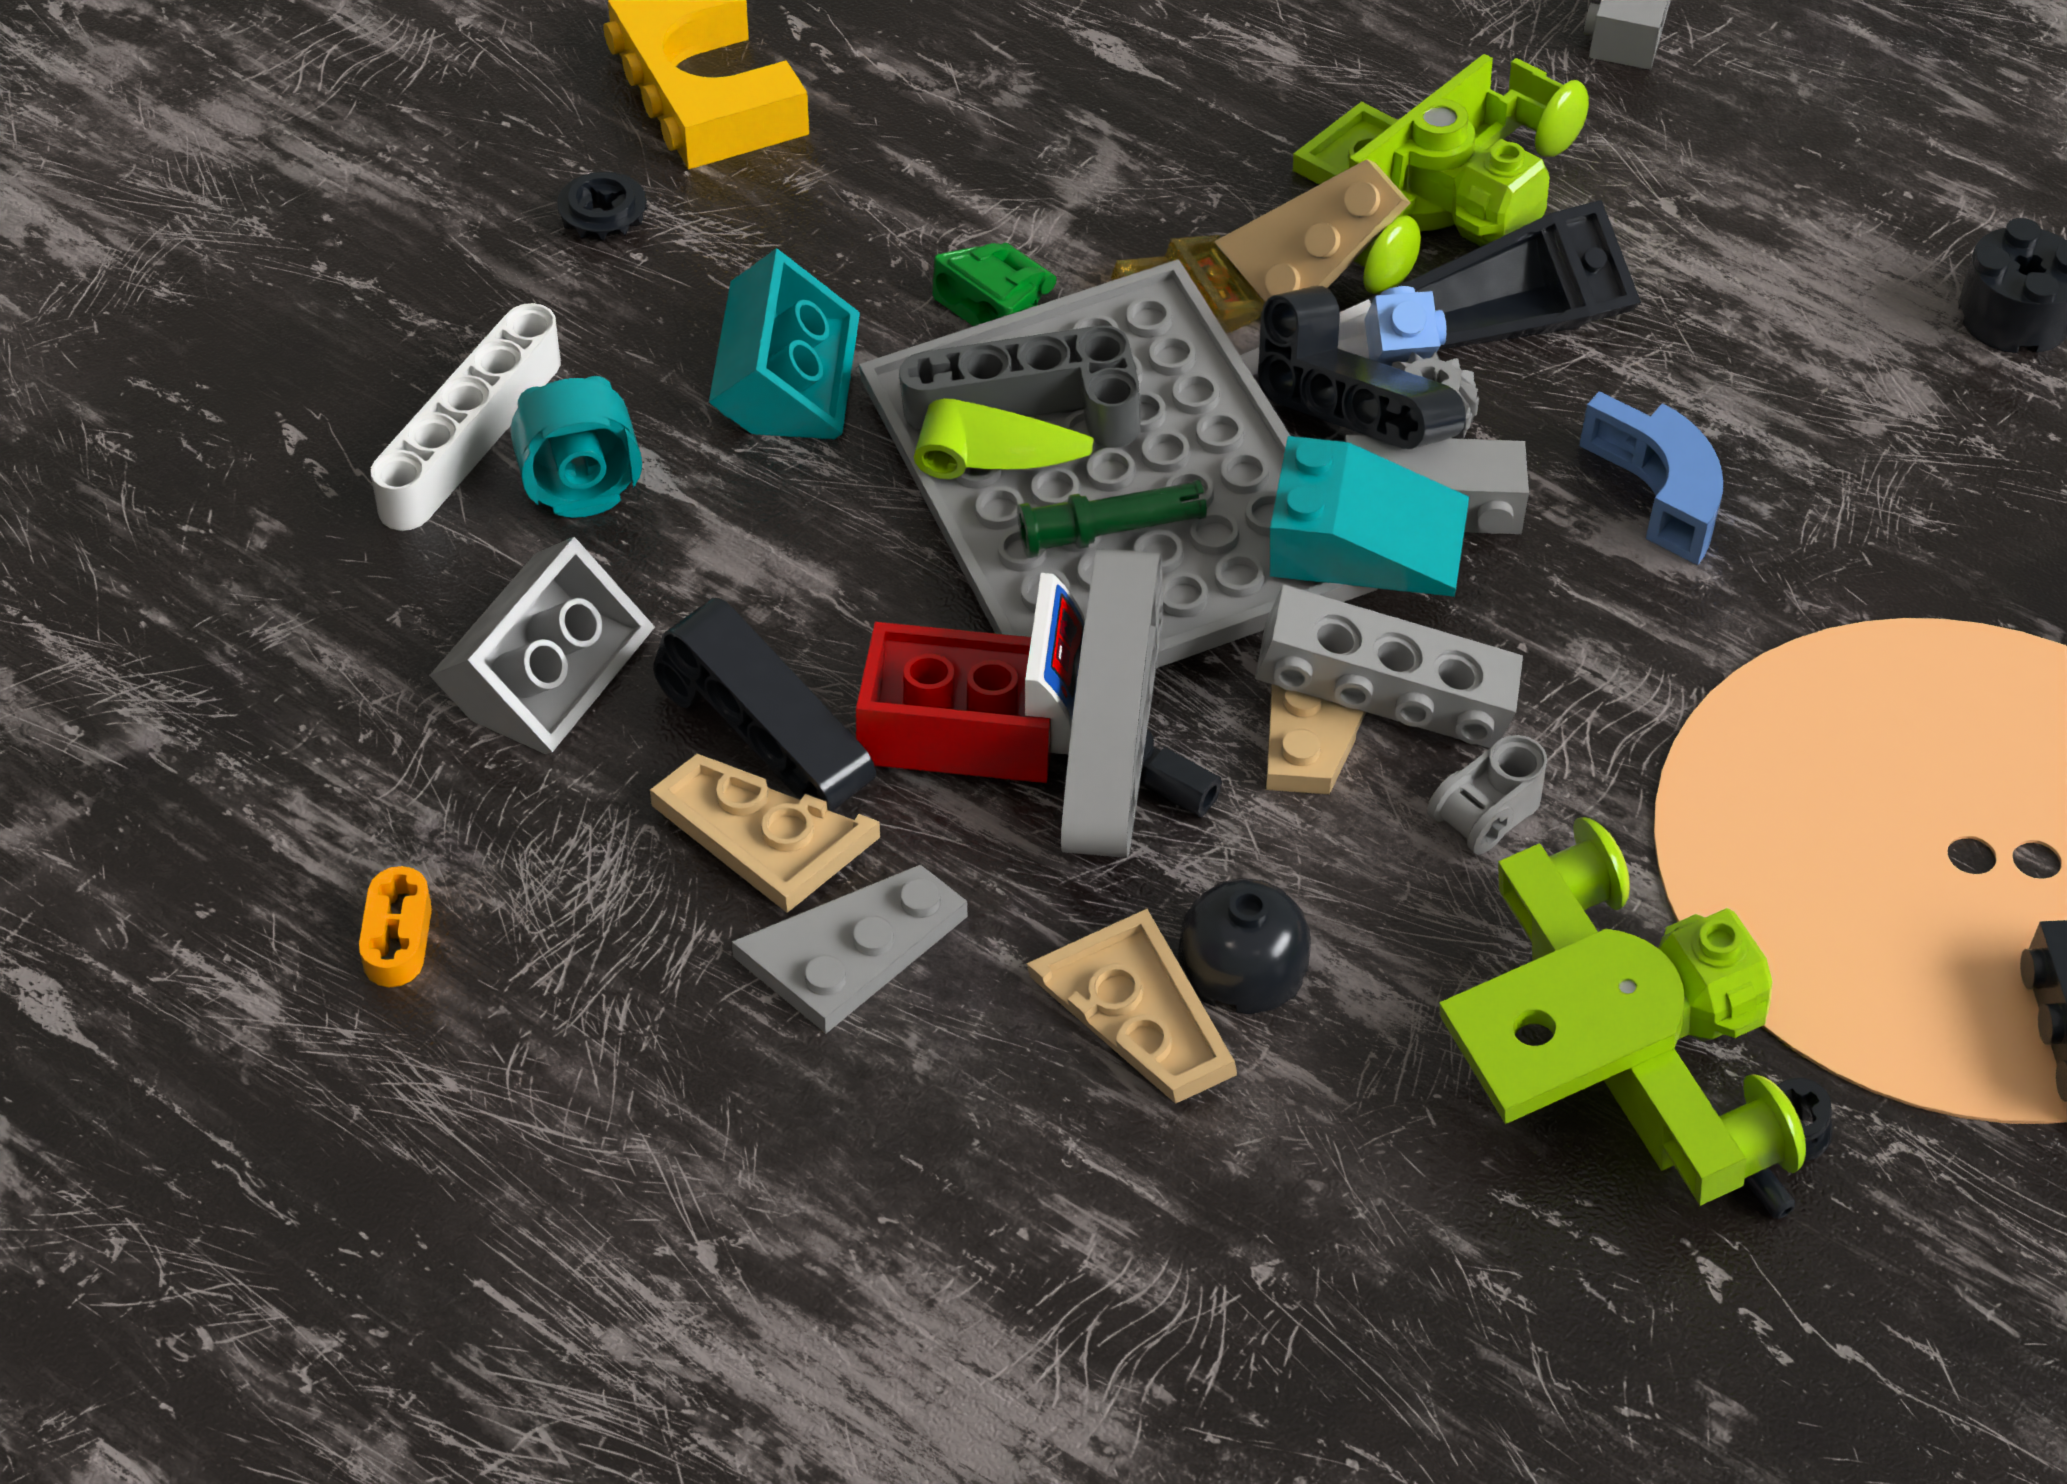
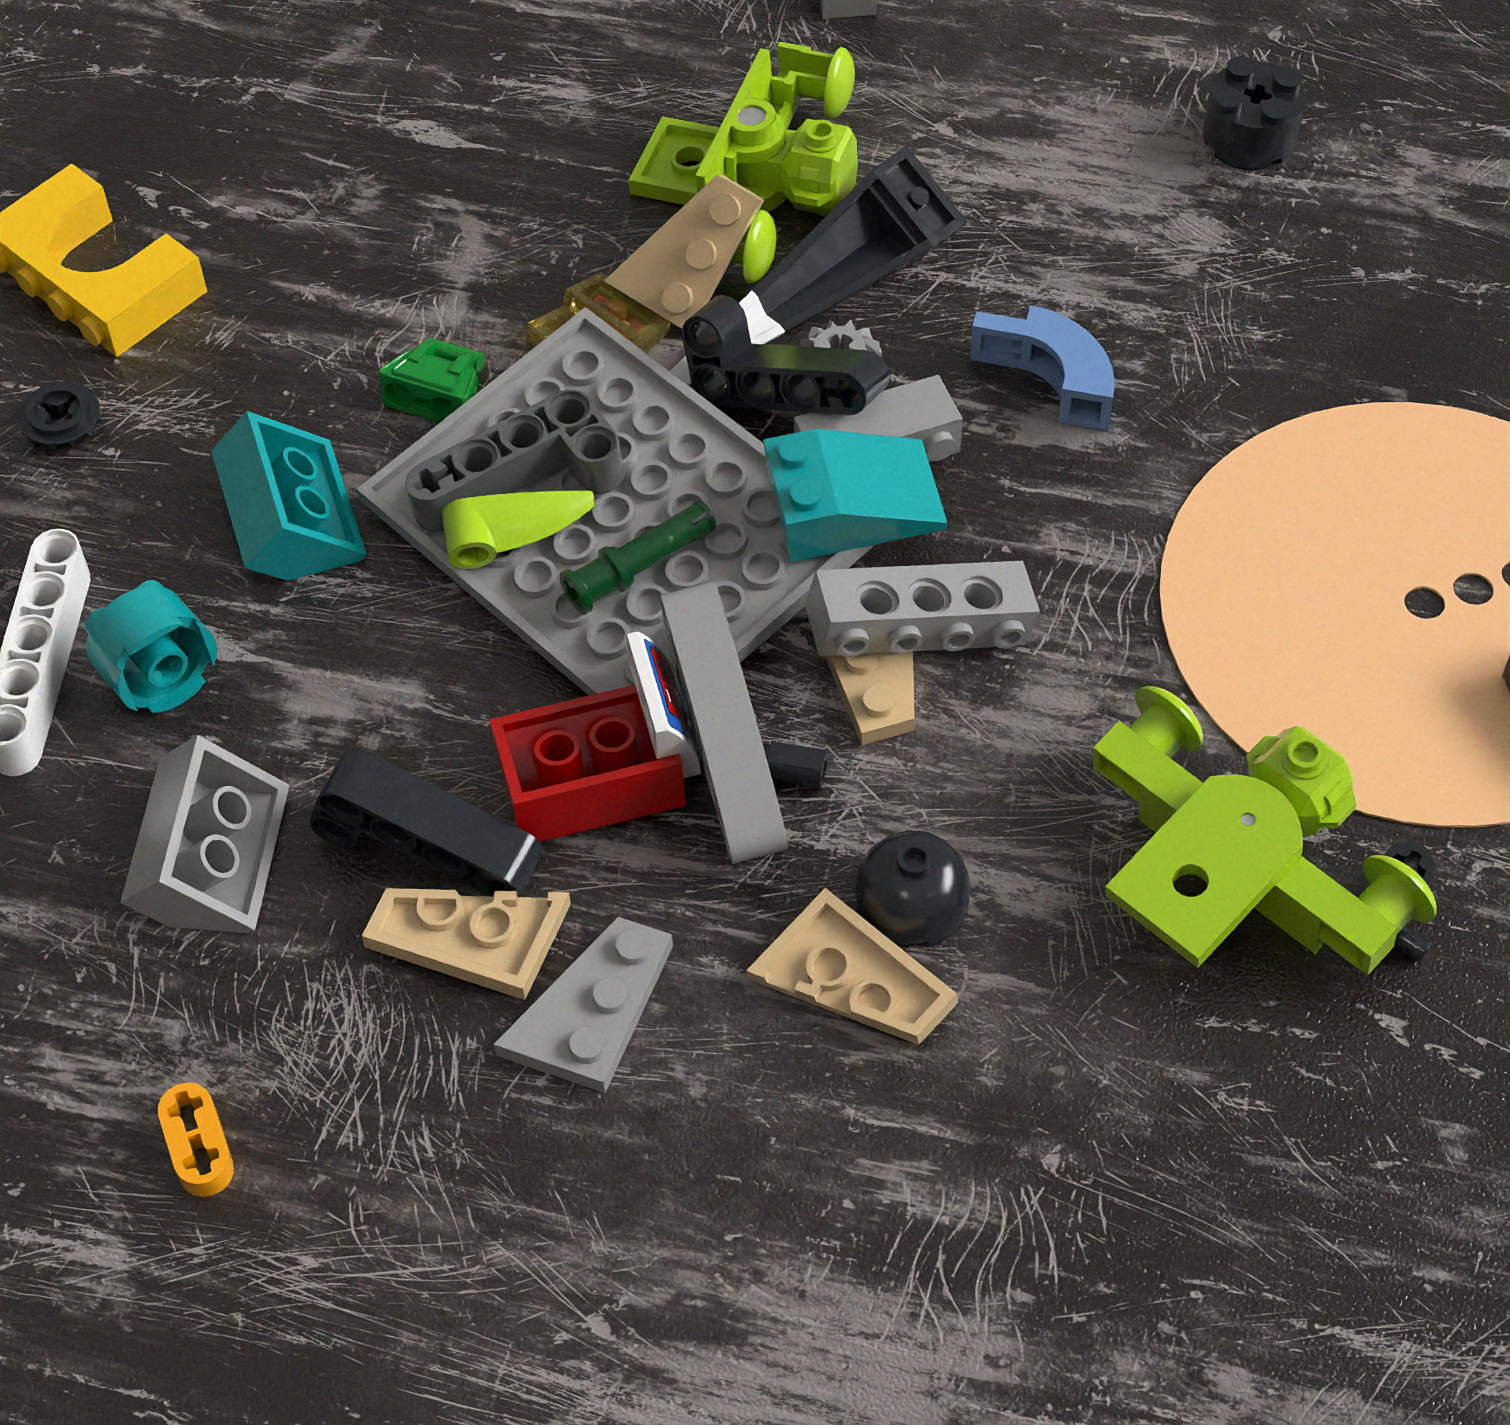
camera: 20 degrees left, 5 degrees up
light blue brick [1364,286,1446,366] -> none
light grey piece [1427,735,1547,855] -> none

